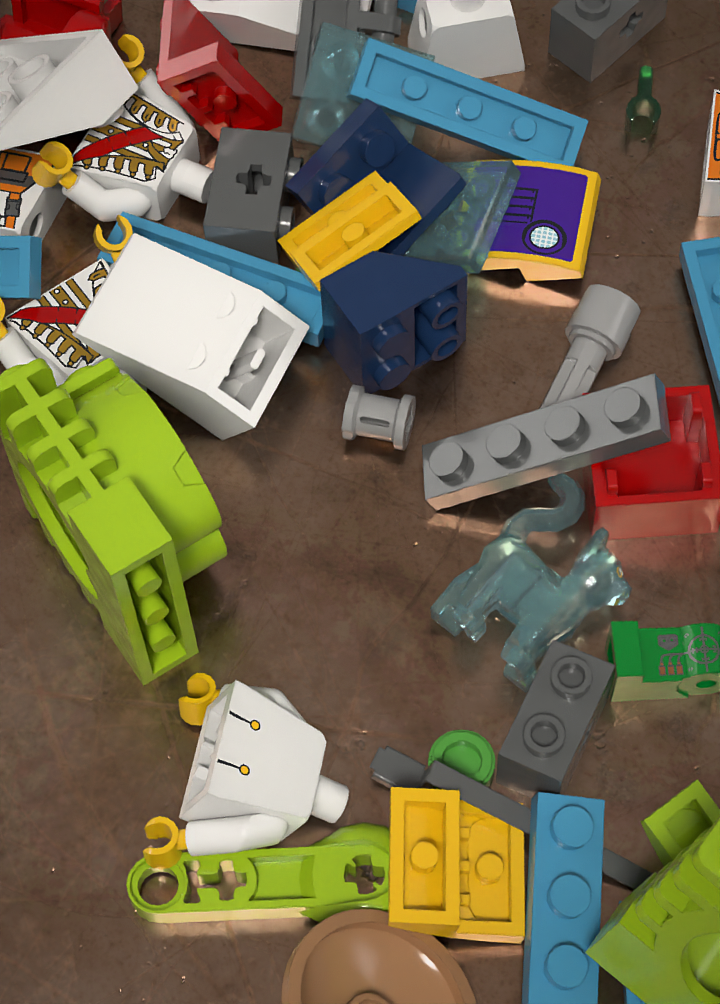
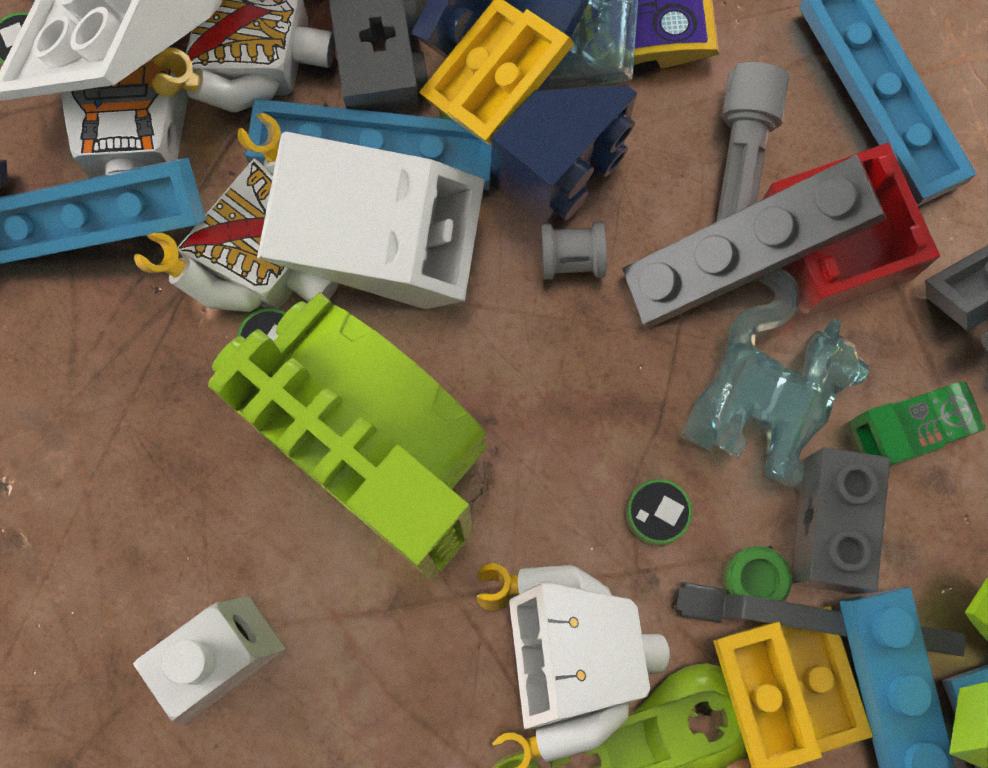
camera: 20 degrees left, 15 degrees up
none -> tile [625,479,692,545]

